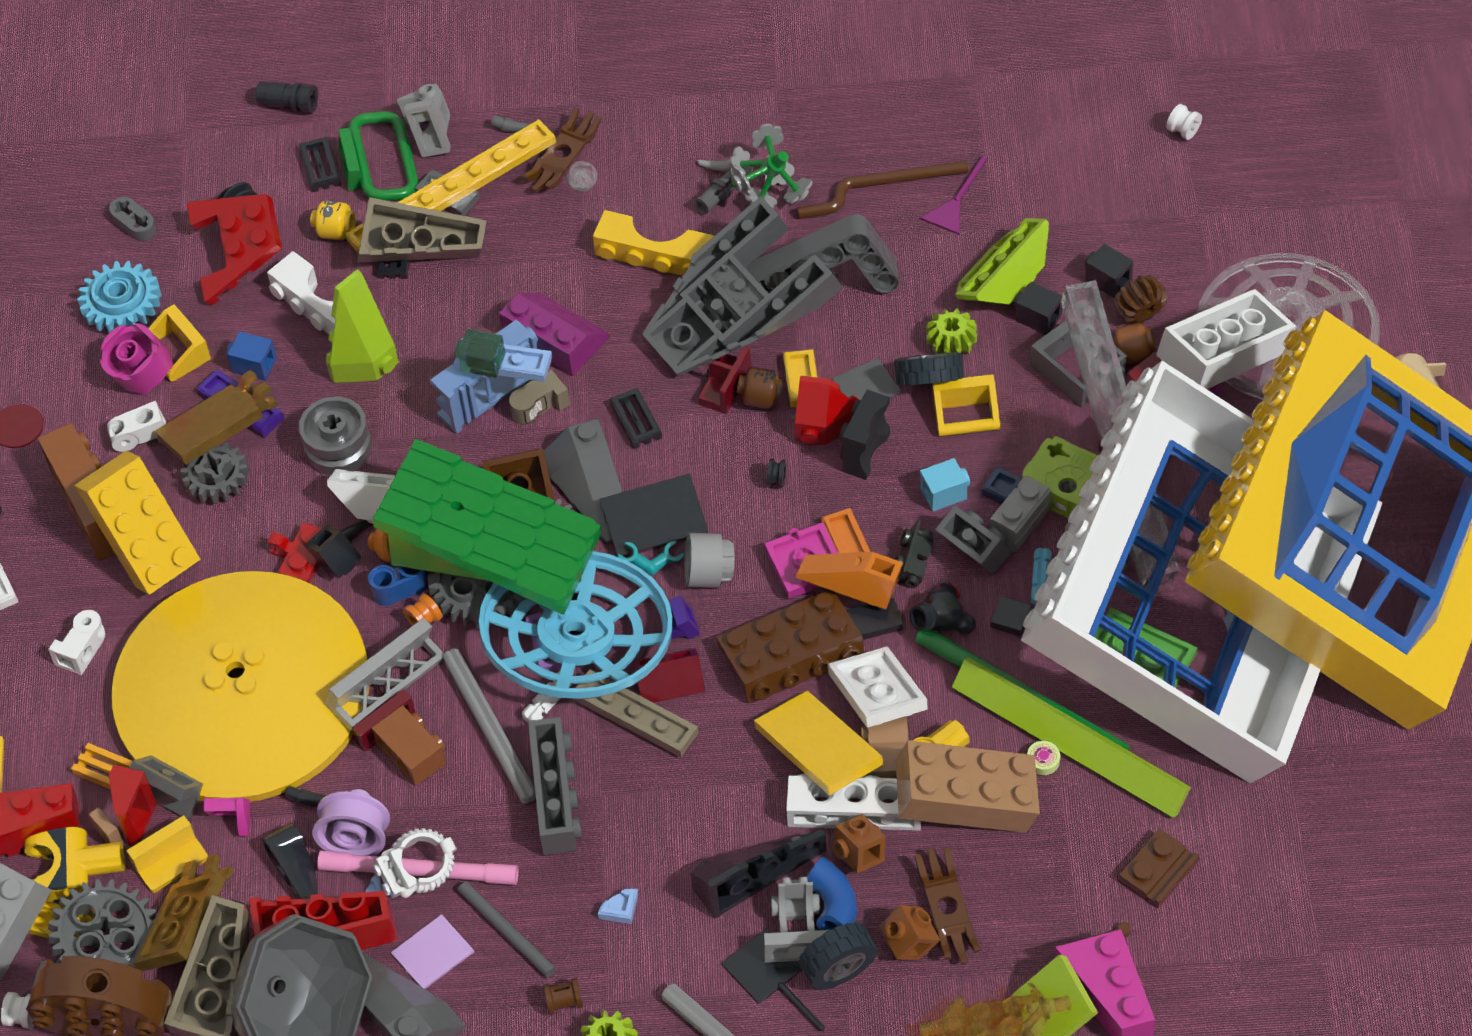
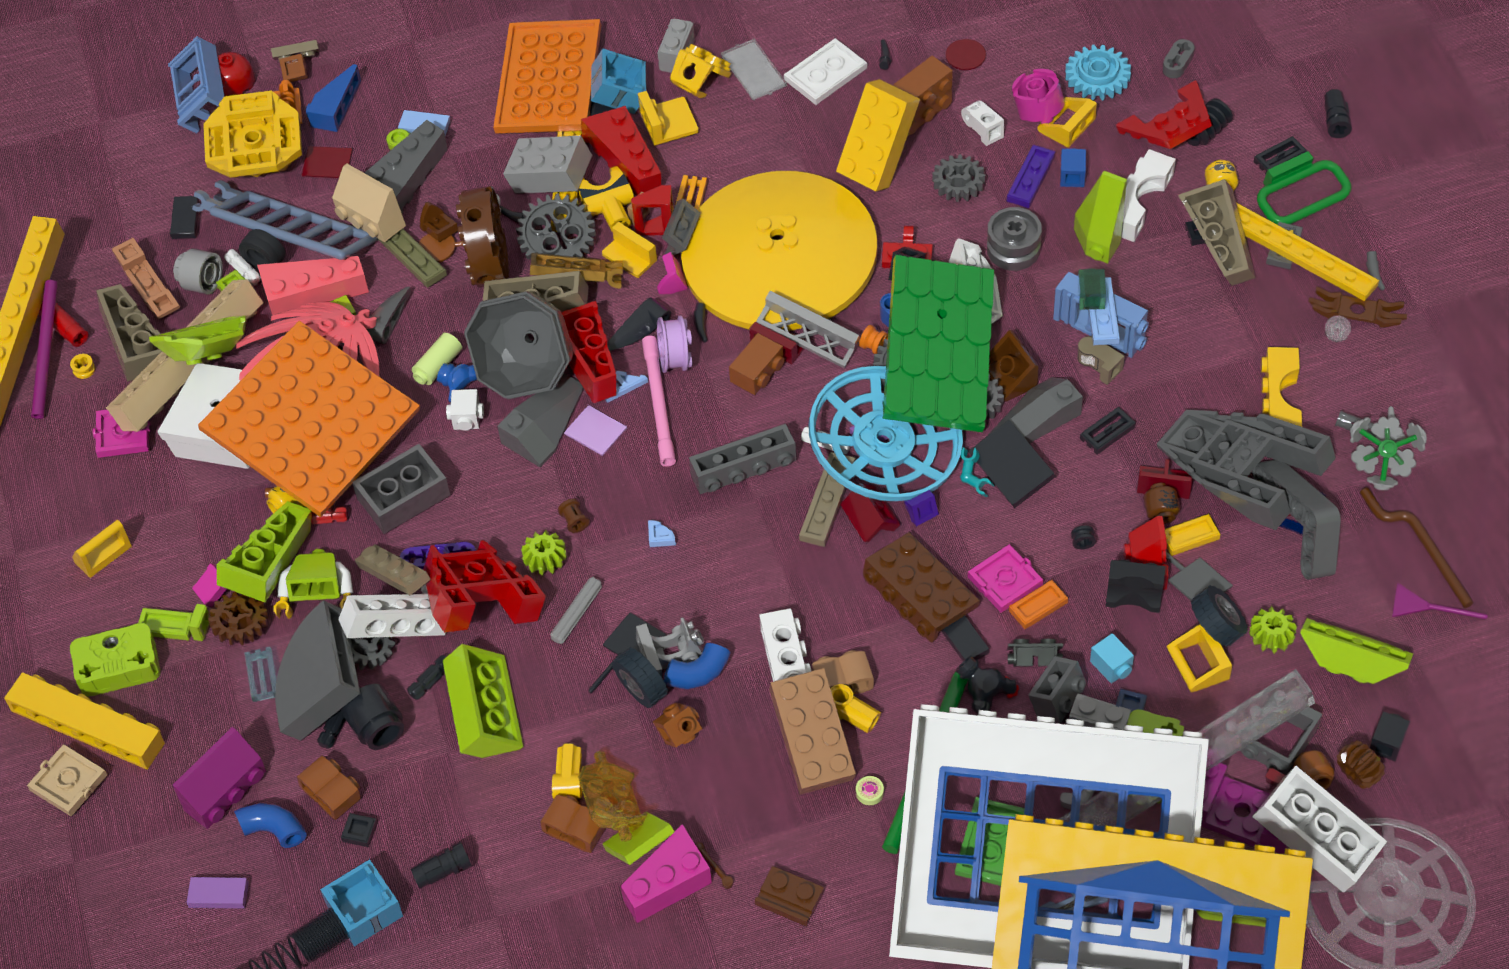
camera: 75 degrees right, 0 degrees up
white leg [48,610,105,675] -> none
pearl gold tile [155,370,278,465] -> none
white piece [373,828,457,899] -> none
light grey tile [397,83,451,157] -> none
light grey axle [443,648,536,804] -> none
dark grey bar [458,881,556,978] -> none
magenta slope [499,292,610,376] -> none
light grey piece [684,533,735,588] -> none
black wedge [691,830,826,919] -> none
yellow tile [754,690,884,795] -> none
orange slope [796,552,903,610] -> none
white plate [828,646,928,728] -> none
dark orange brick [833,814,886,874] -> none
reddish brown piece [914,847,981,965] -> none
lime tile [952,658,1191,818] -> none
black brick [1014,282,1063,335] -> none

